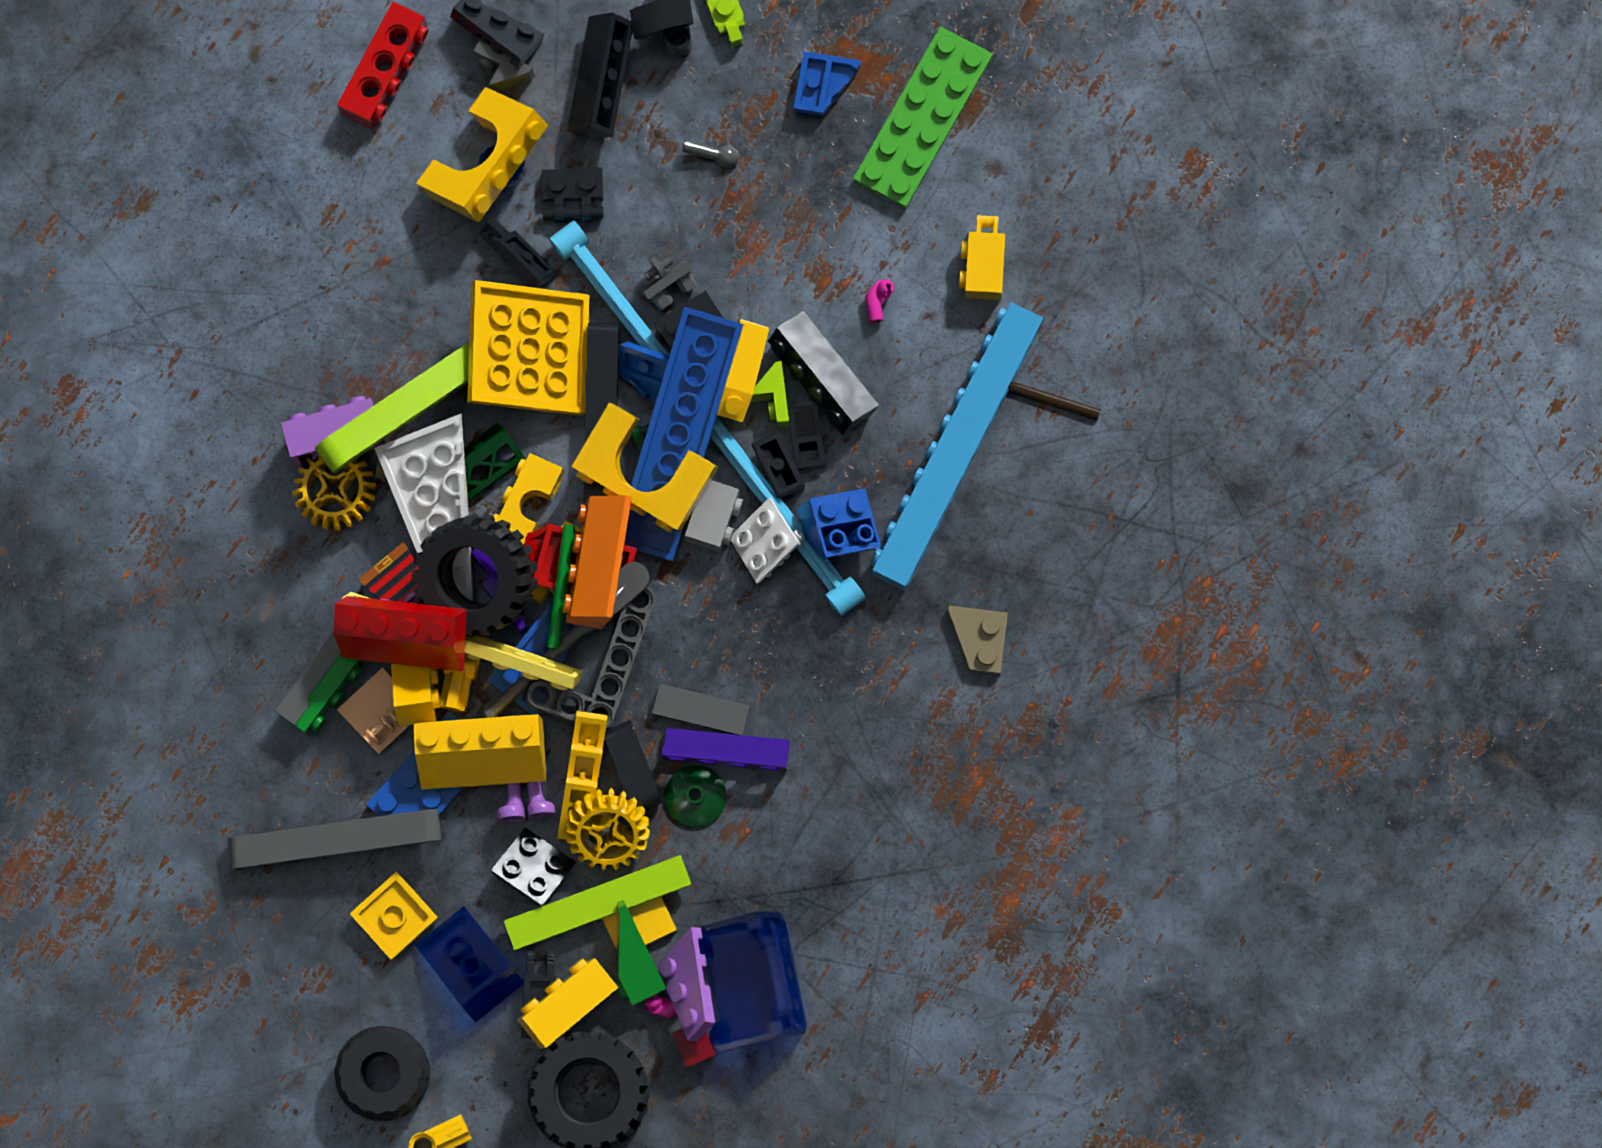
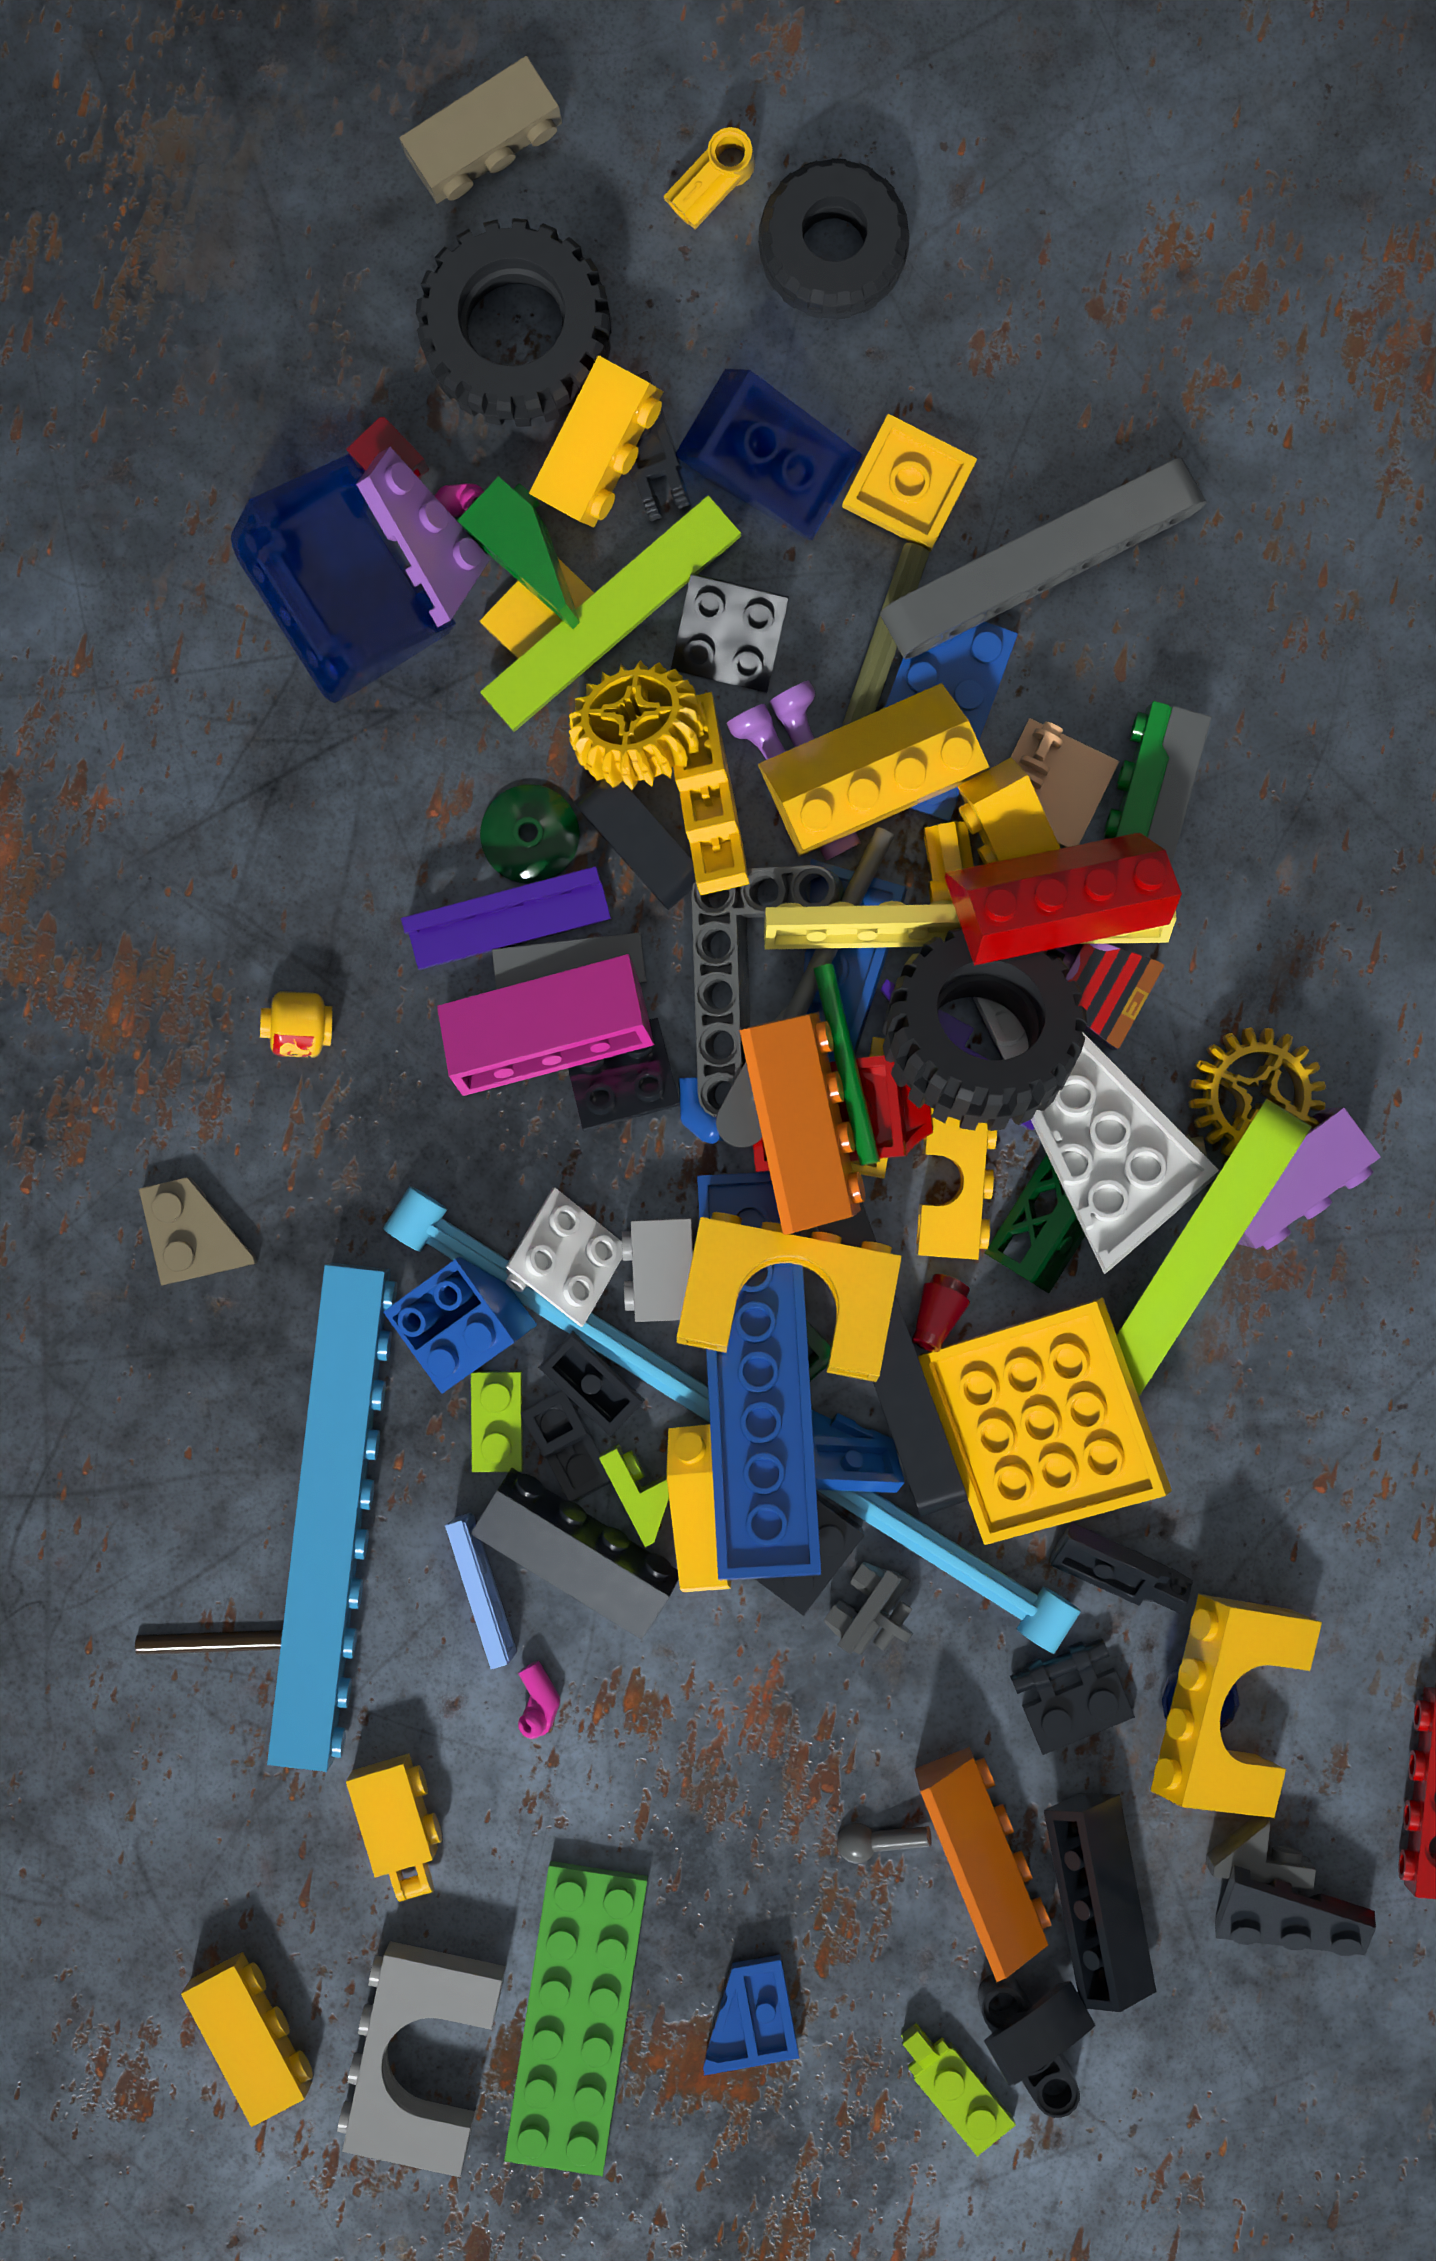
camera: 155 degrees right, 10 degrees up
none -> yellow brick [181,1952,313,2127]
none -> yellow head [260,991,332,1058]
none -> light grey arch [337,1941,506,2177]
none -> dark pink brick [437,954,654,1096]
none -> light blue tile [445,1513,517,1669]
none -> lime plate [471,1371,523,1472]
none -> black hinge [568,1018,680,1131]
none -> blue arm [679,1077,724,1144]
none -> olive axle [842,543,929,726]
none -> dark red cone [912,1274,970,1352]
none -> orange slope [914,1747,1052,1982]

